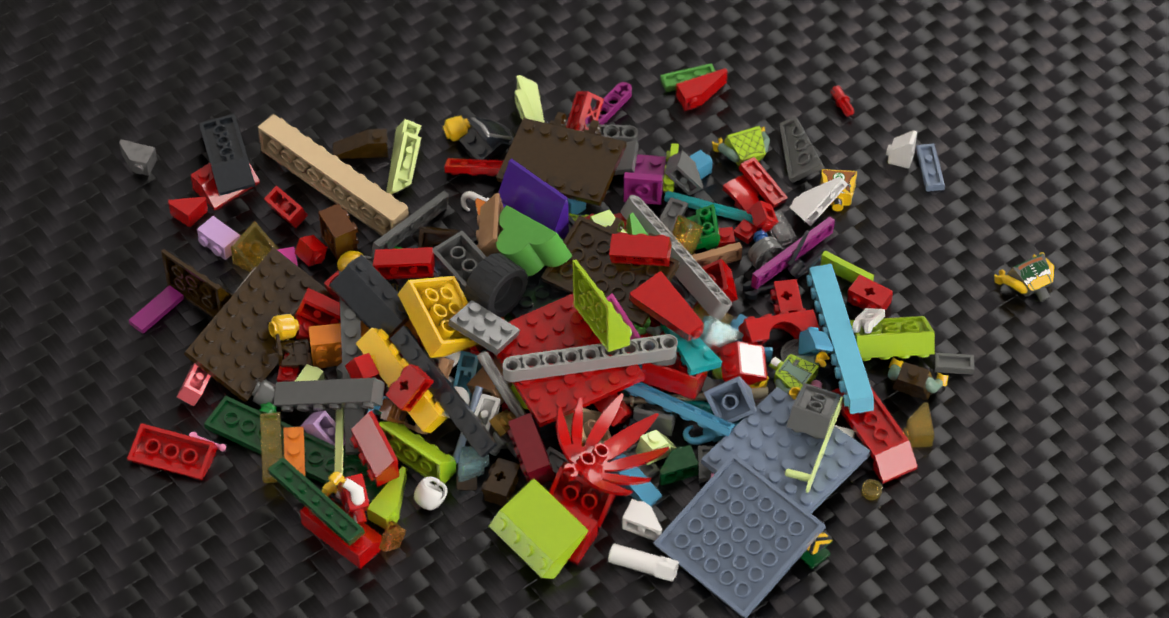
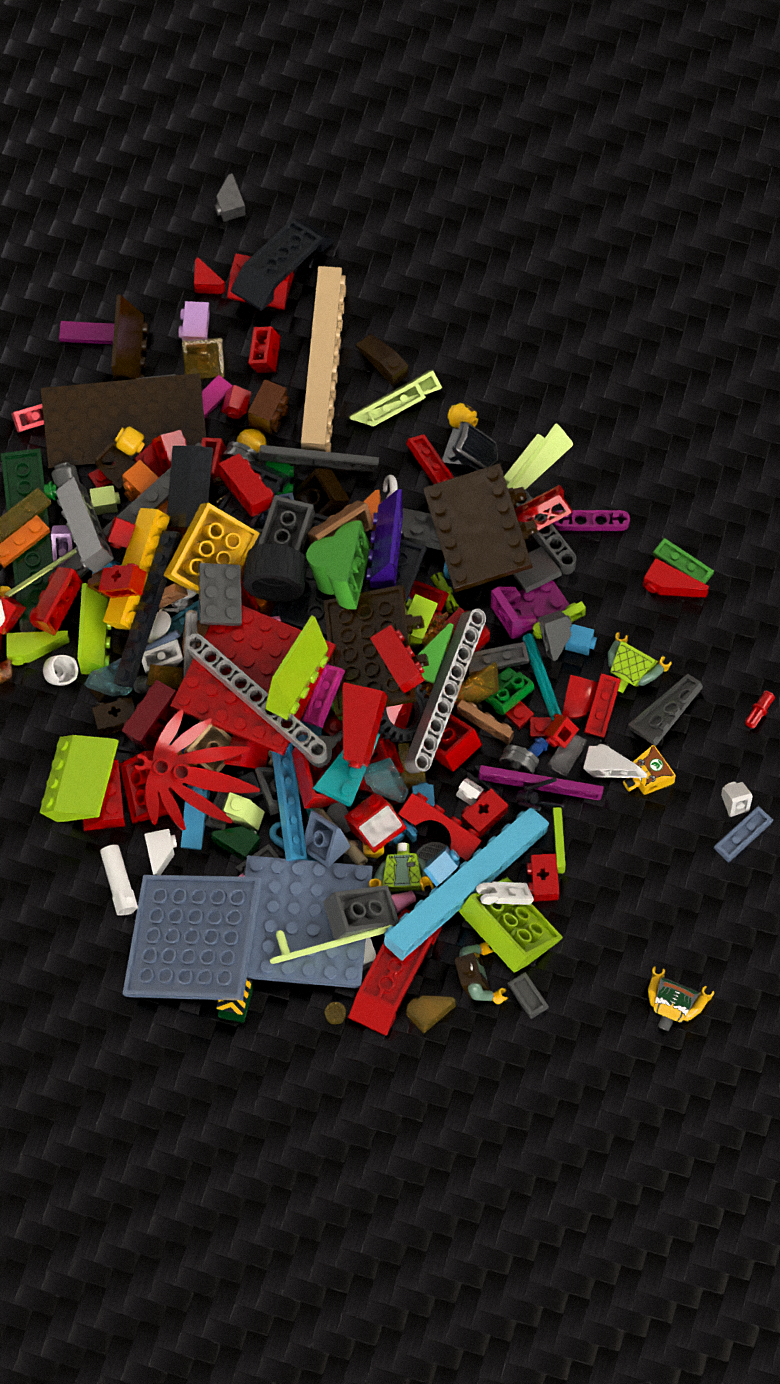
camera: 55 degrees right, 15 degrees up
none -> white bracket [456,778,484,806]

